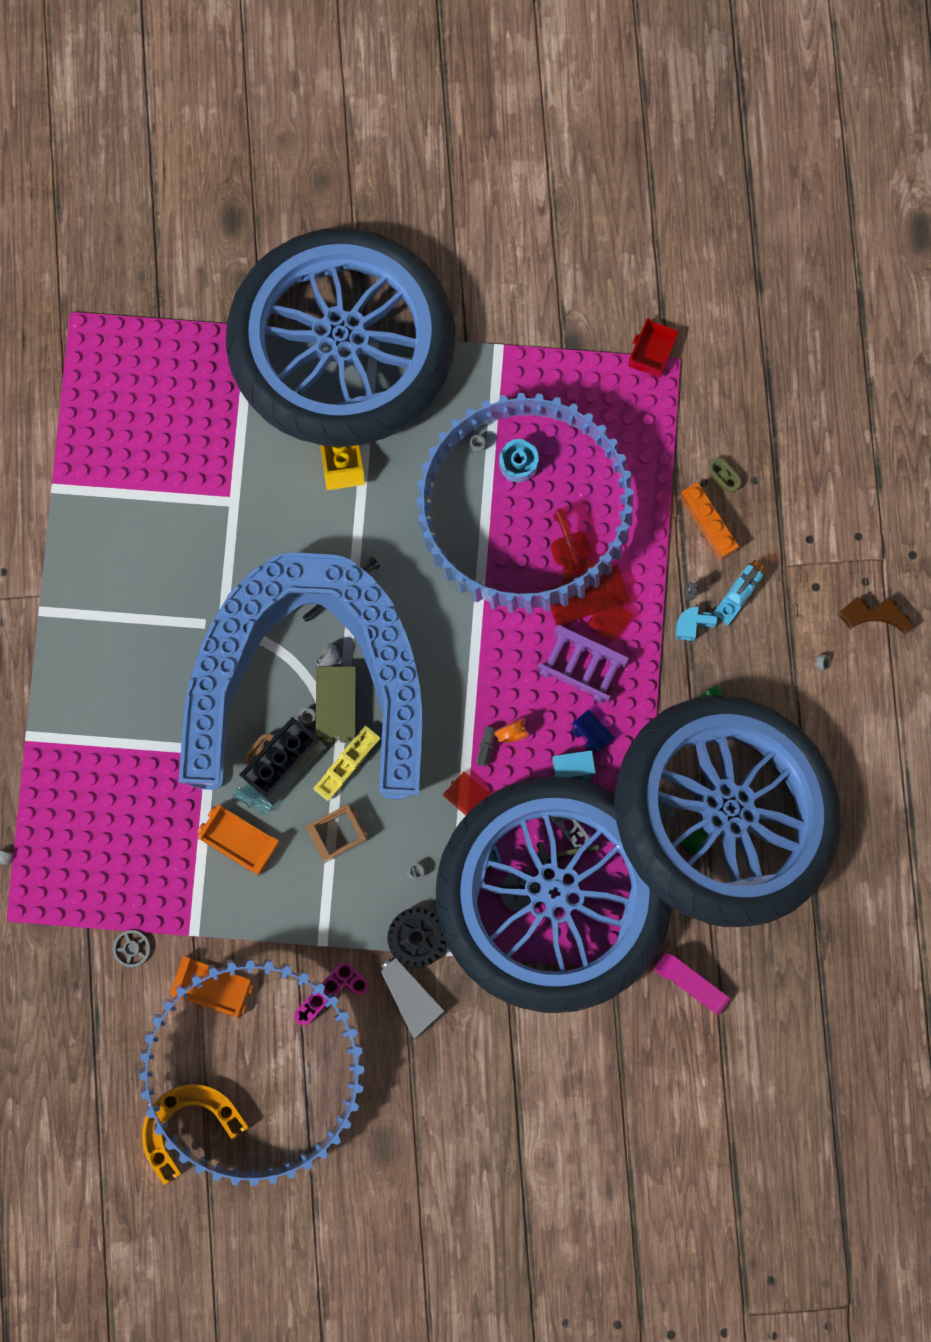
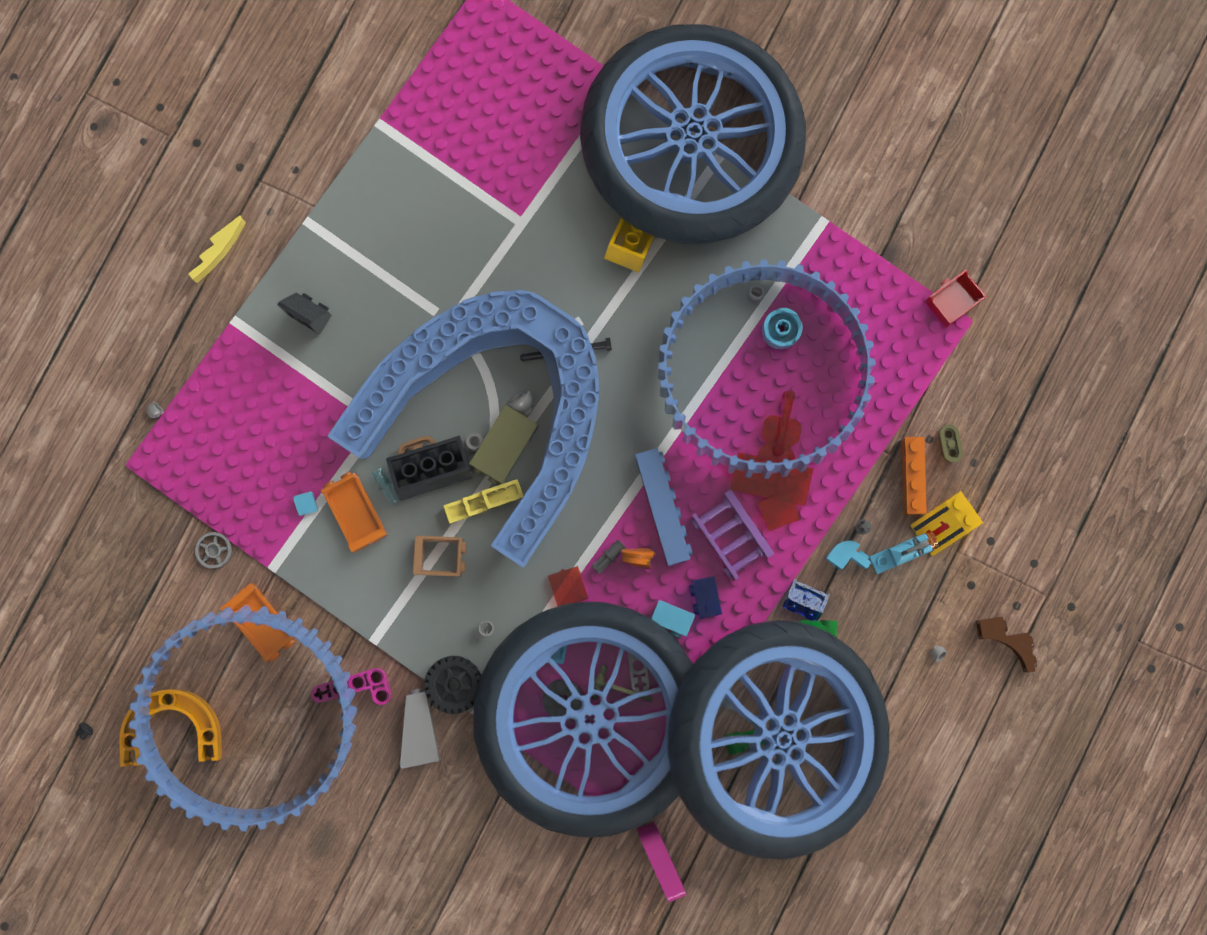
camera: 30 degrees right, 5 degrees up
none -> black piece [76,723,93,740]
none -> black slope [277,293,332,334]
none -> medium azure slope [293,492,318,516]
none -> medium blue brick [635,448,693,566]
none -> clear blue bracket [782,579,829,621]
none -> yellow slope [910,491,983,556]

